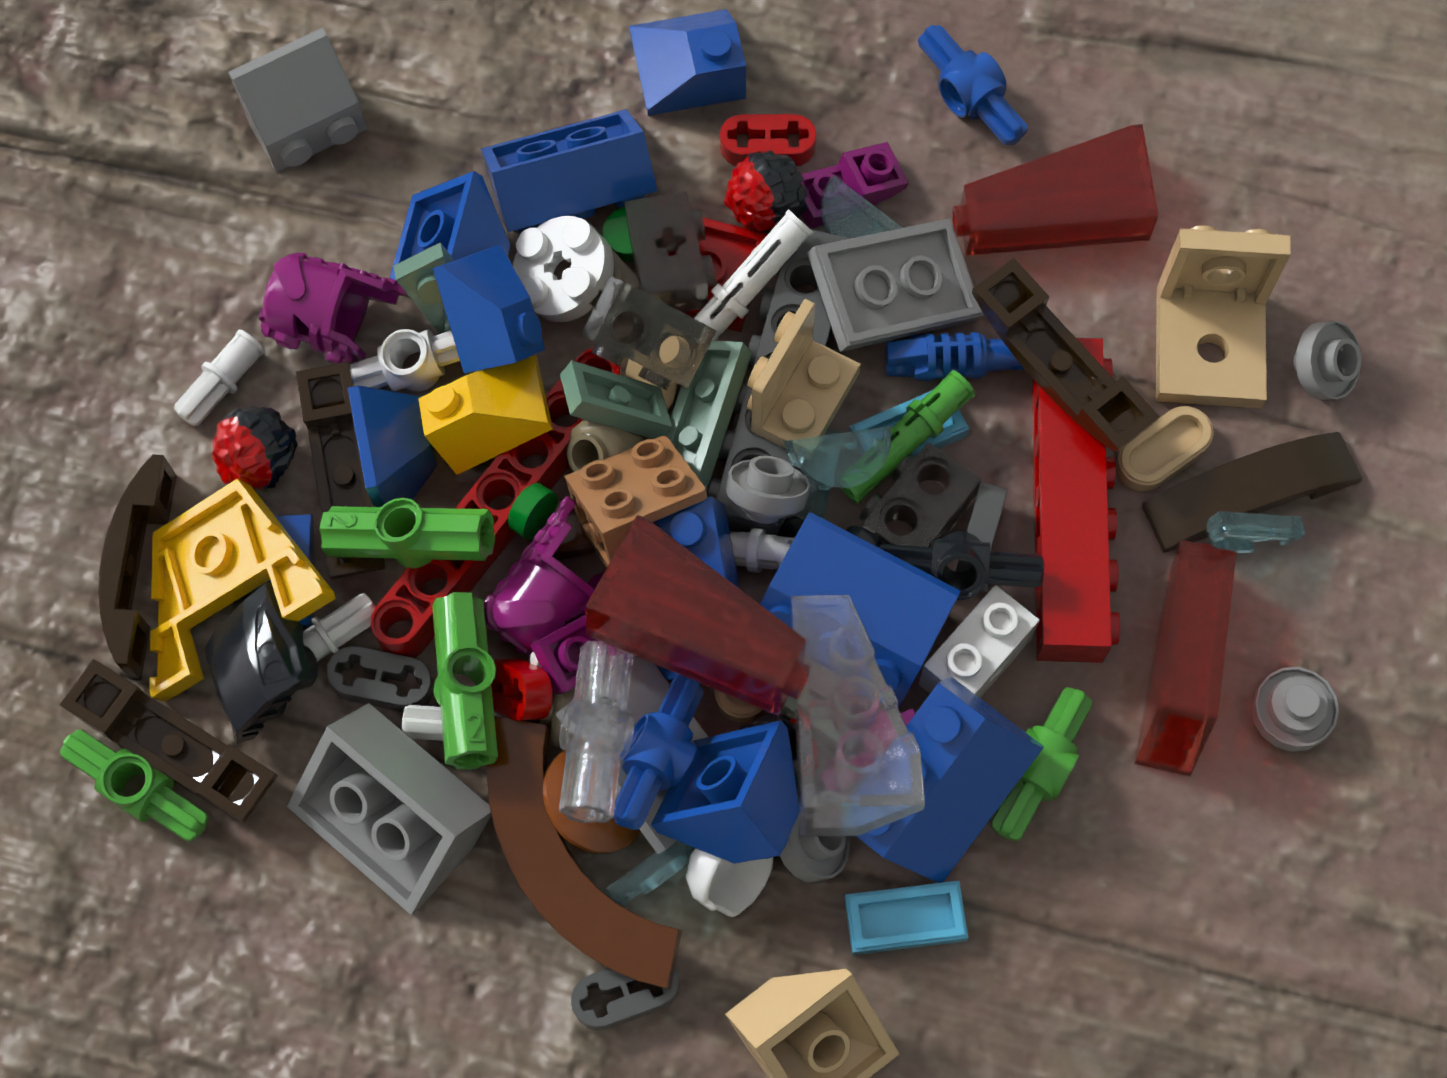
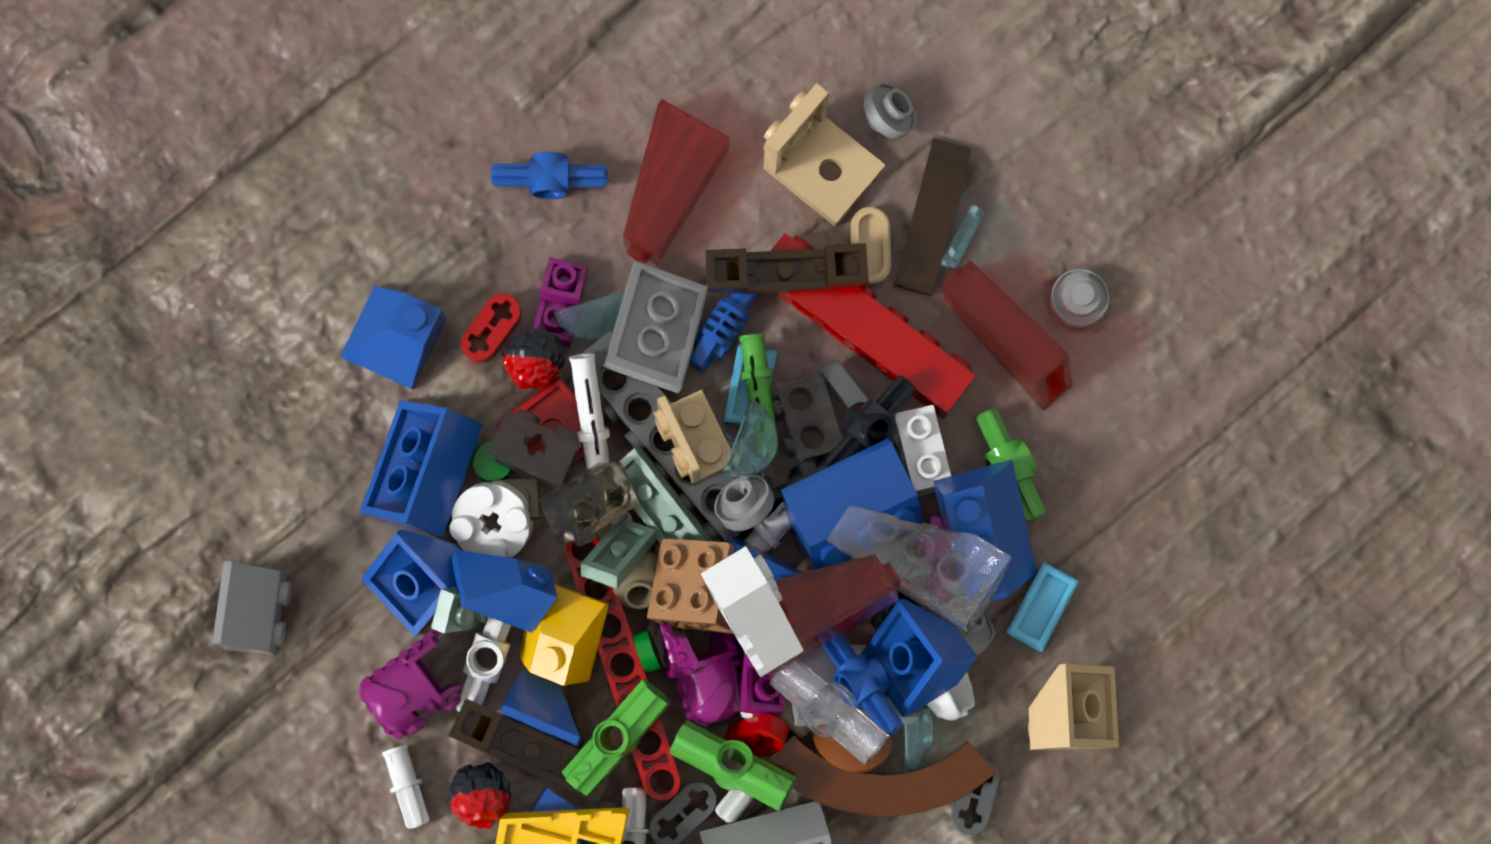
camera: 60 degrees left, 10 degrees up
none -> white wedge [701,546,804,677]

